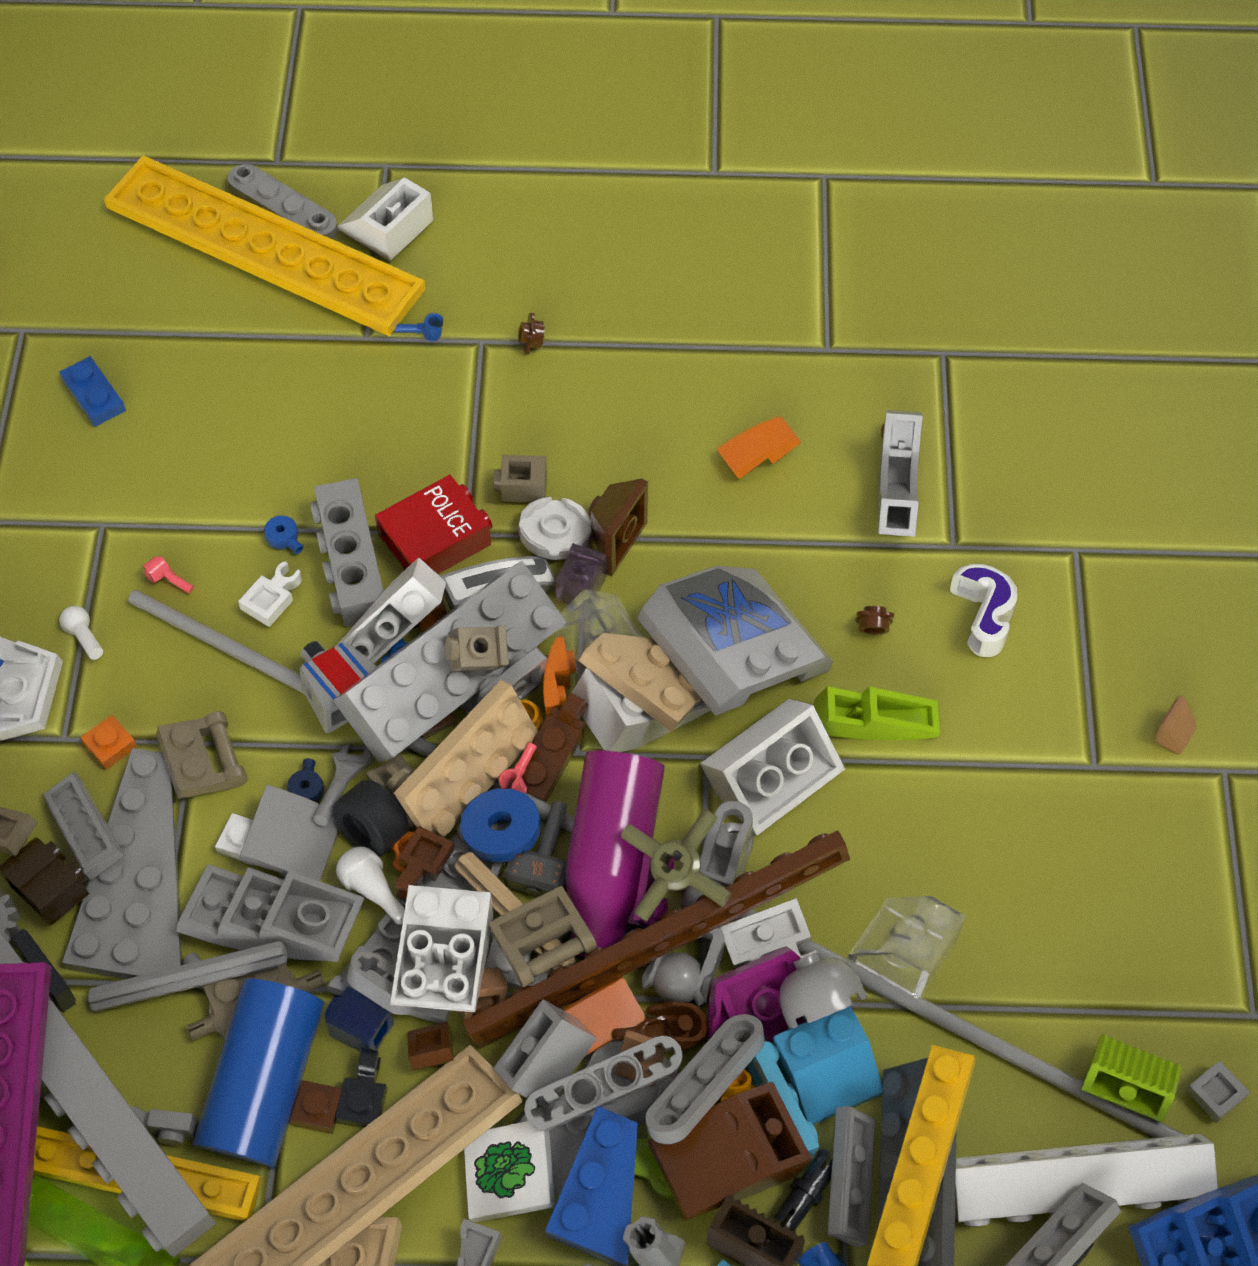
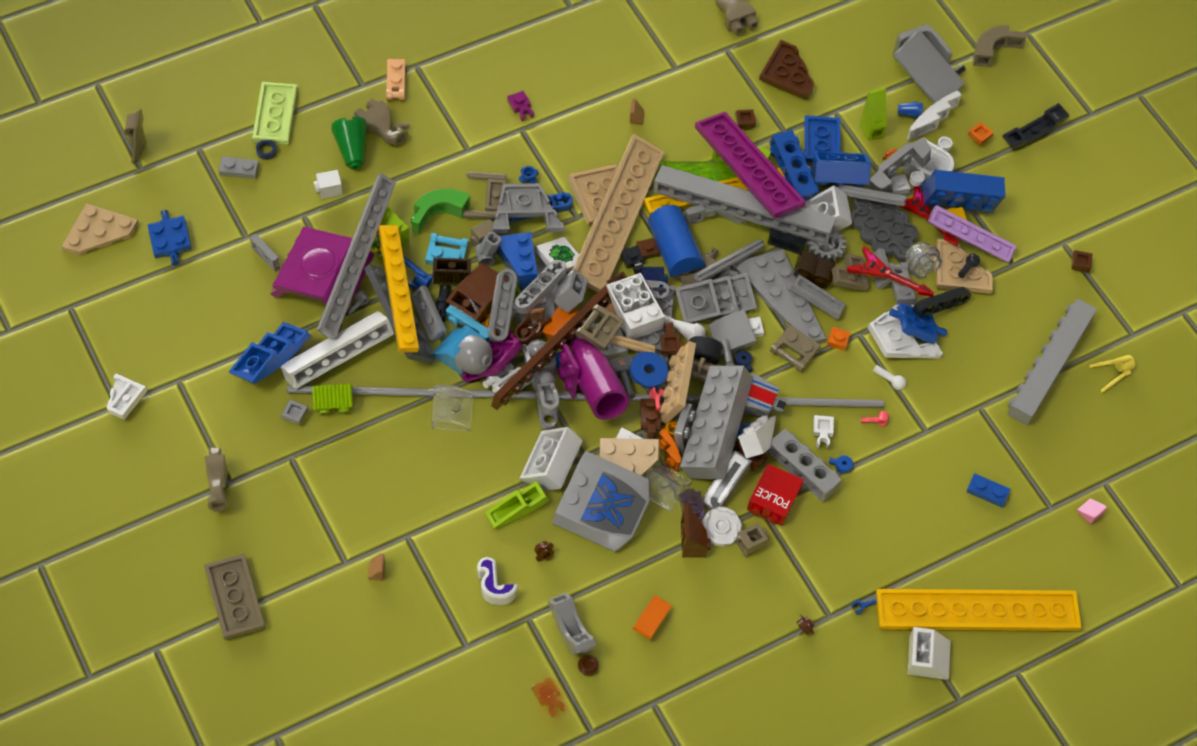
camera: 145 degrees right, 0 degrees up
light grey plate [228,164,338,240] -> none
dark tan brick [444,626,509,672] -> none
olive bar [621,808,732,922] -> none
none -> clear orange plate [531,677,565,717]

